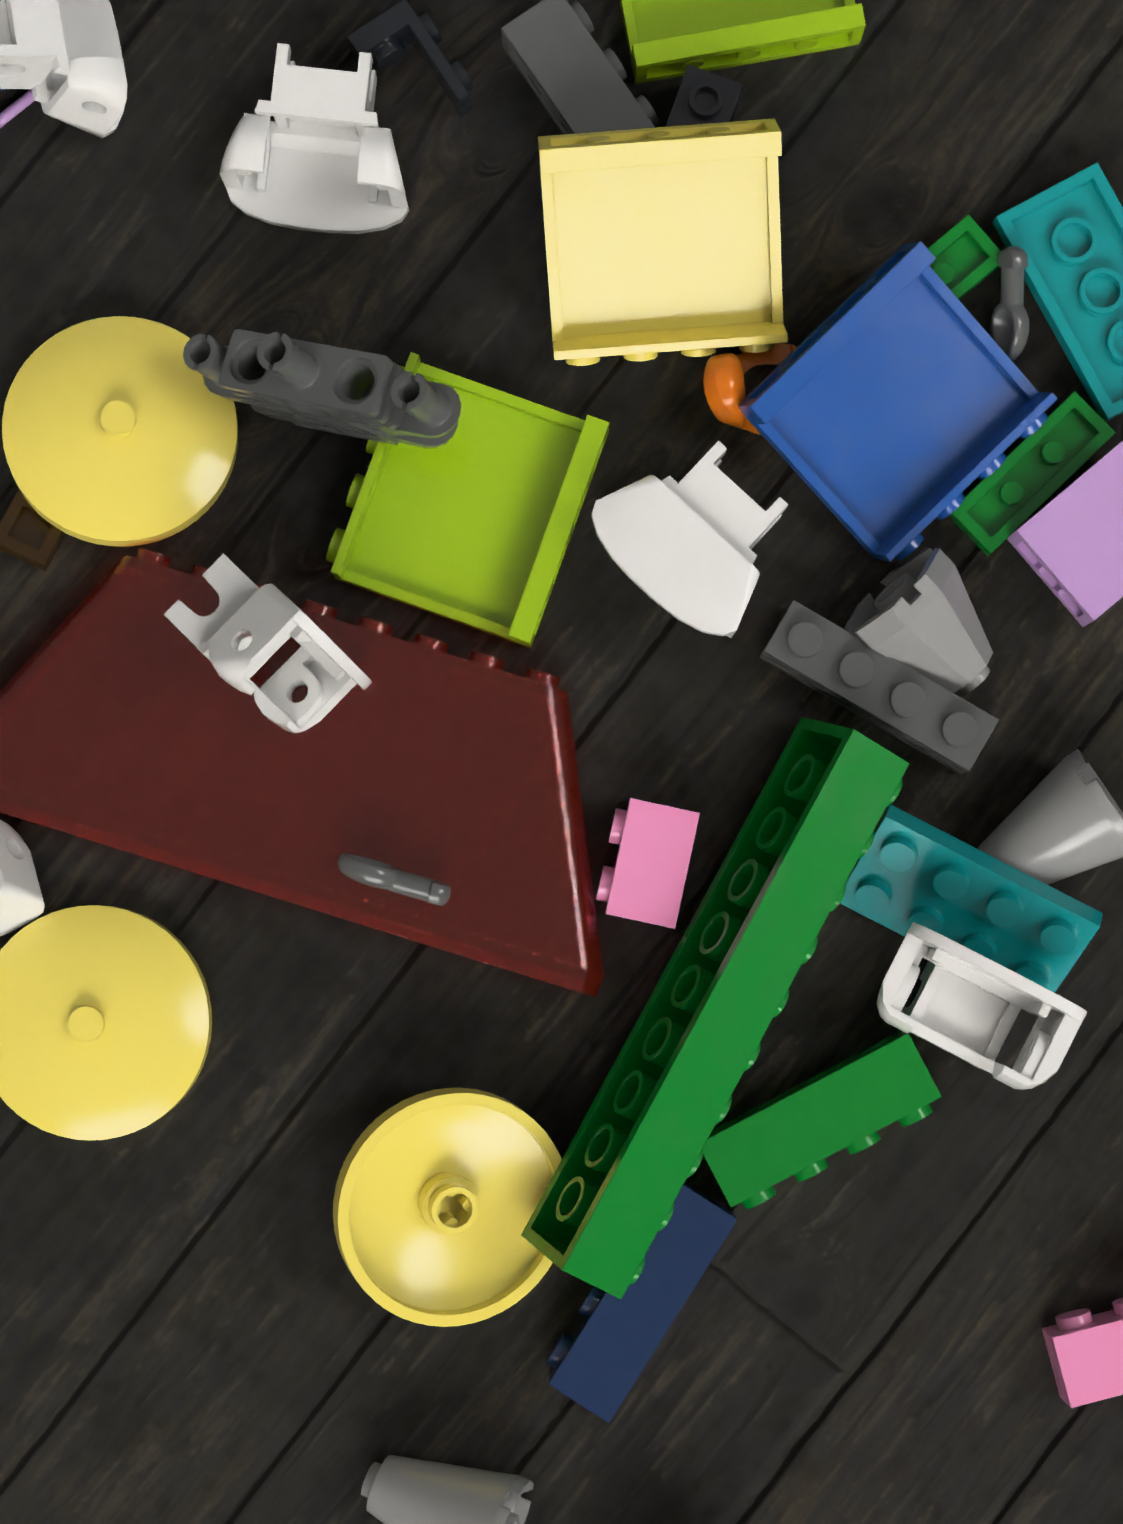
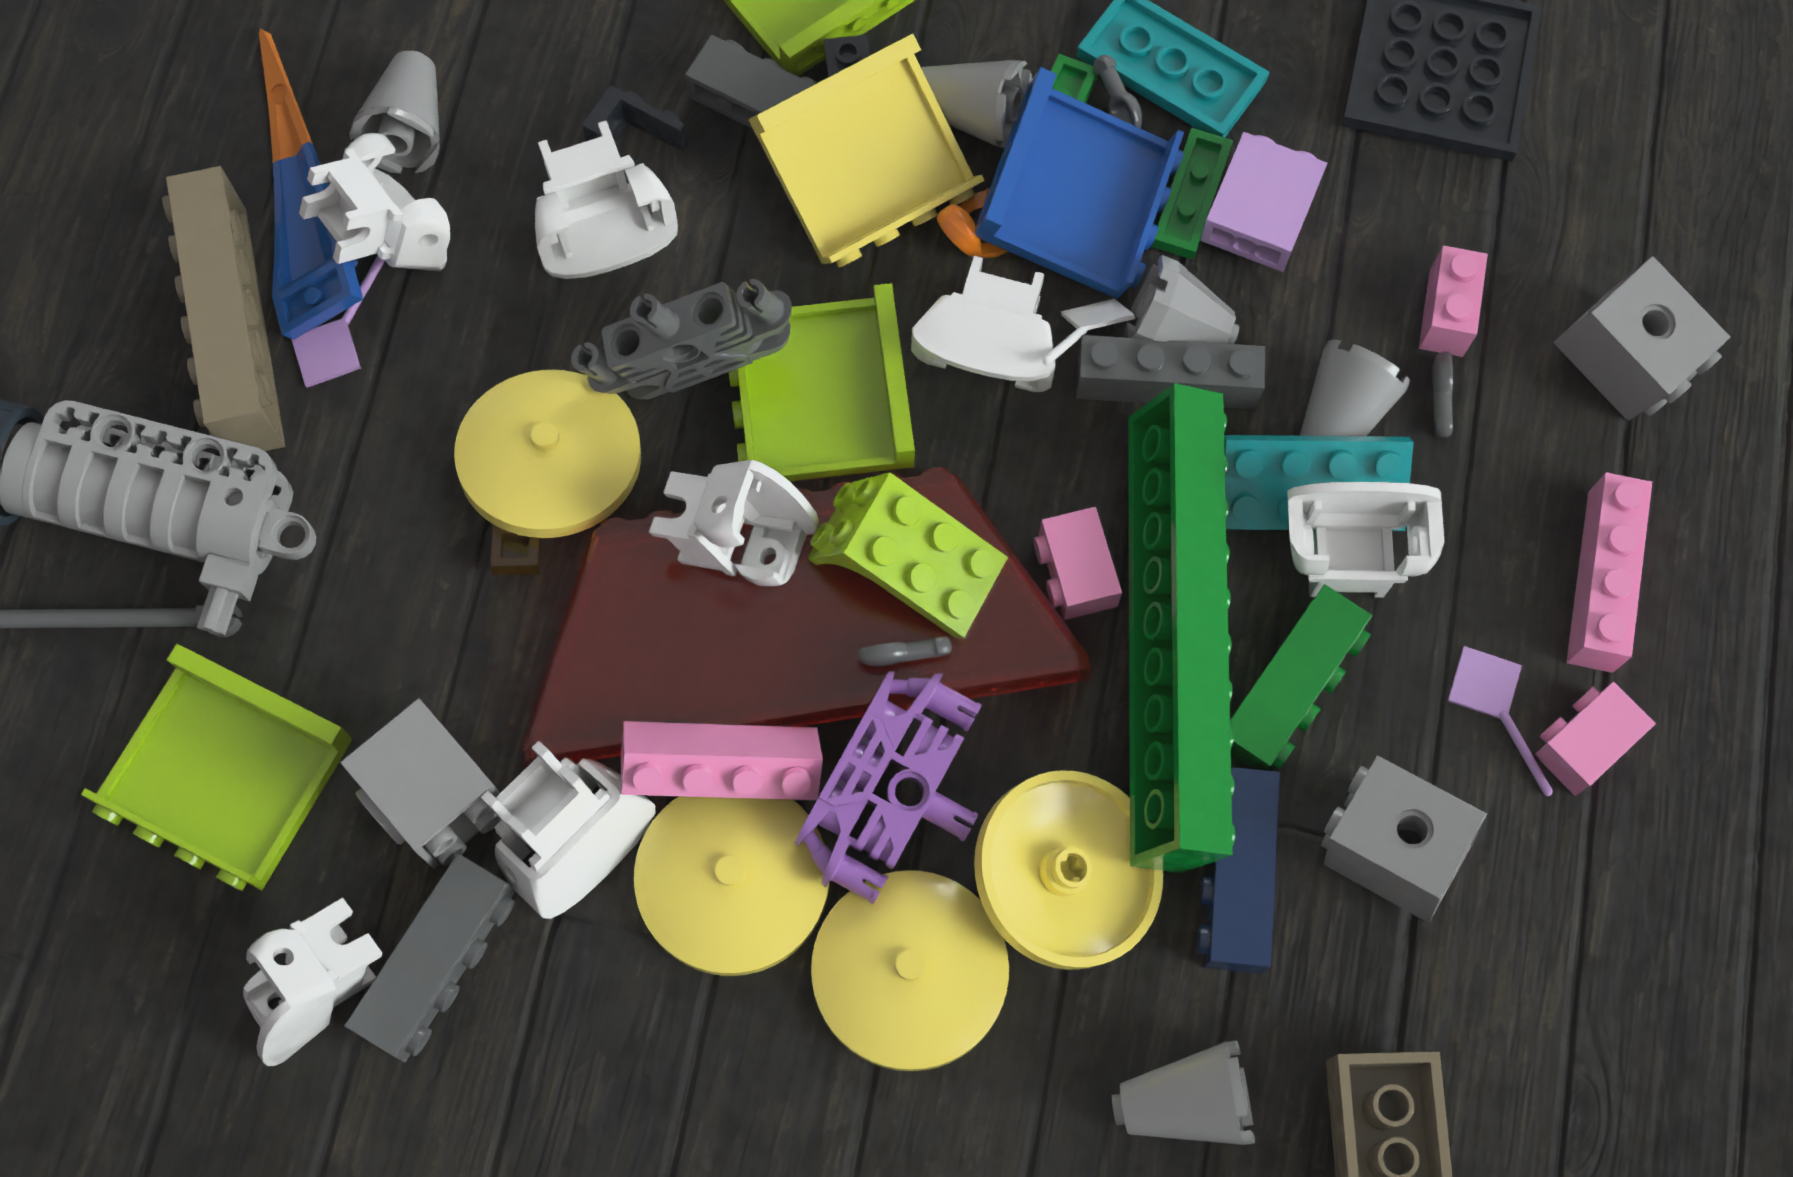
camera: 30 degrees left, 15 degrees down
none -> bright pink brick [621,721,823,800]
none -> medium lavender piece [794,671,982,905]
none -> lime bracket [808,472,1008,638]
none -> light yellow dish [811,870,1009,1071]
none -> light grey cone [921,60,1032,149]
none -> white piece [1042,299,1135,365]
none -> light grey brick [1321,755,1487,923]
none -> lavender piece [1447,646,1553,796]

